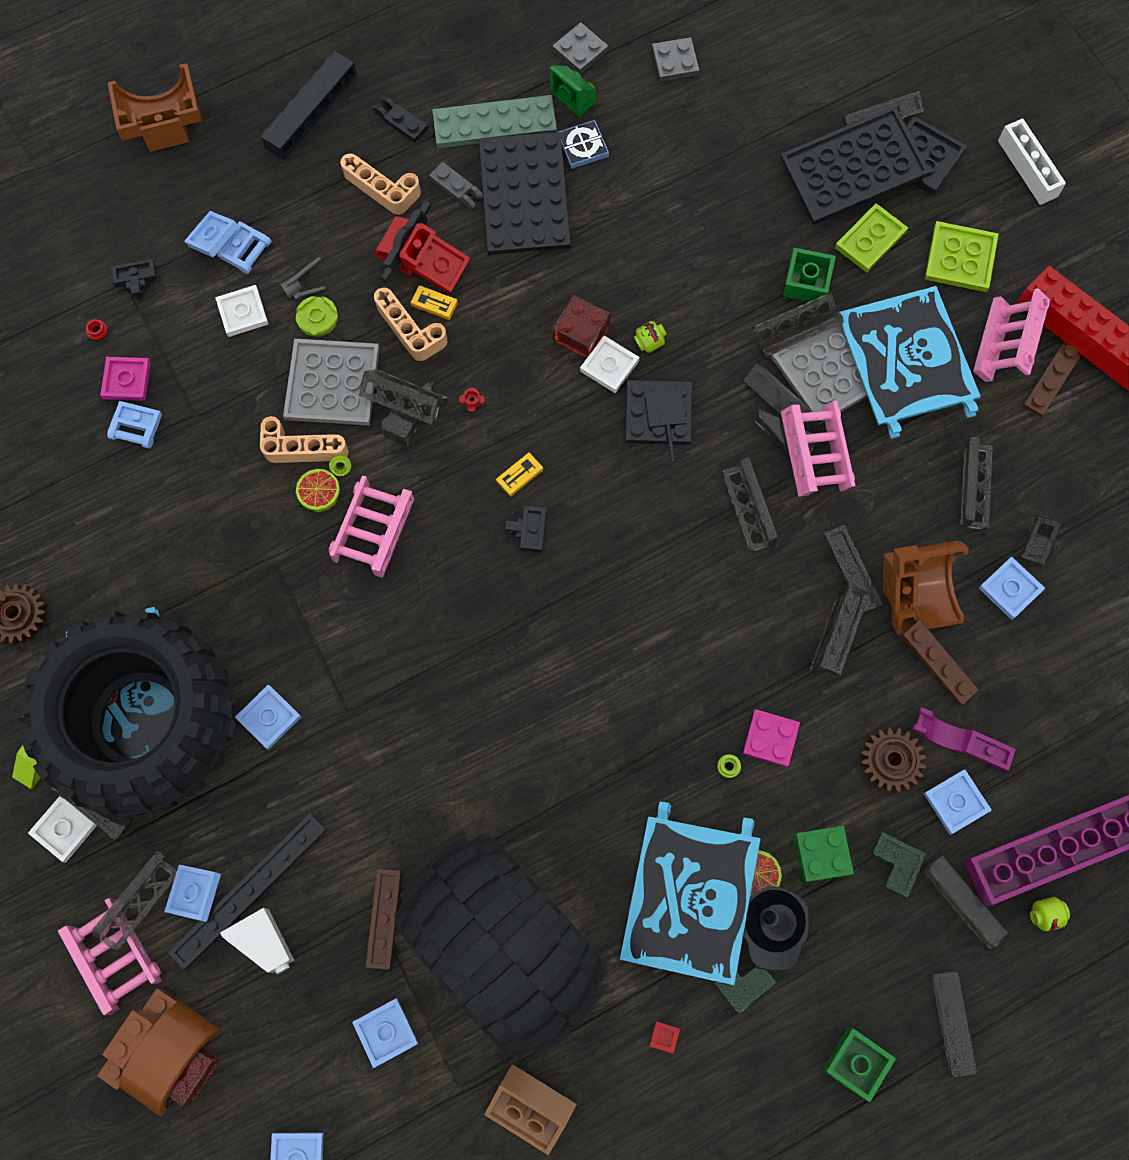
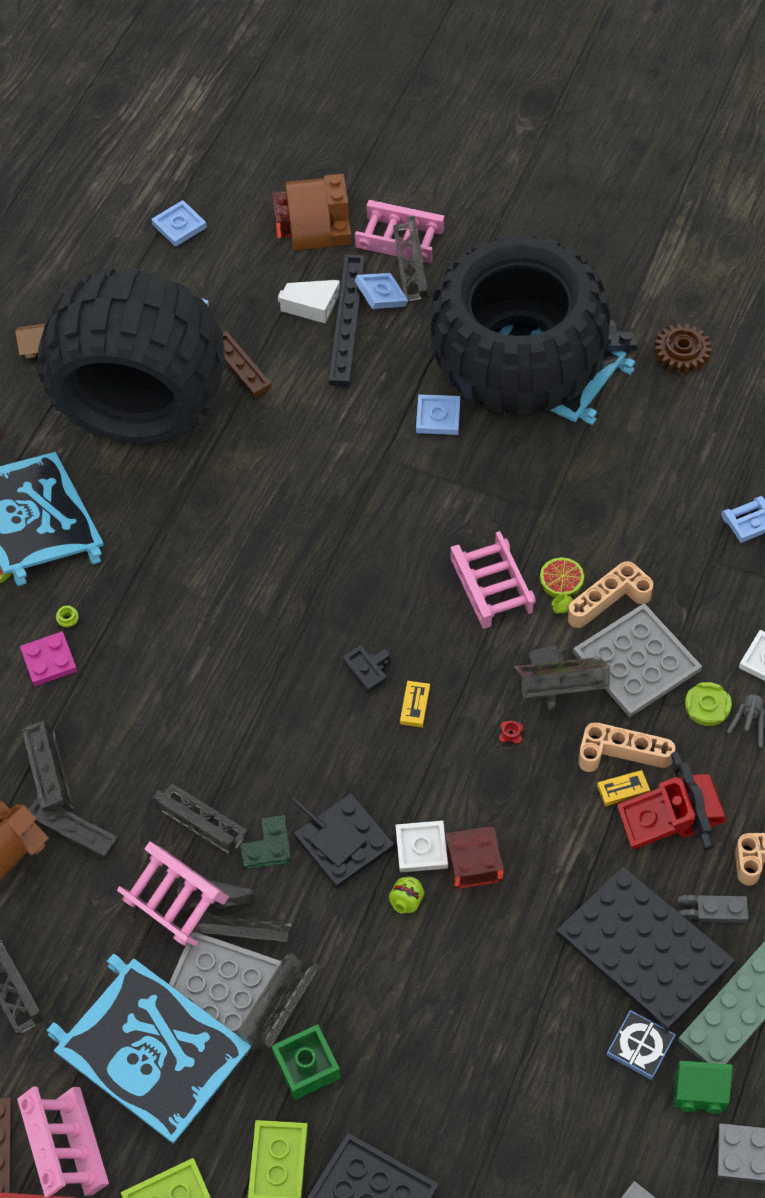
camera: 140 degrees right, 15 degrees down
none -> clear green plate [240,815,291,869]

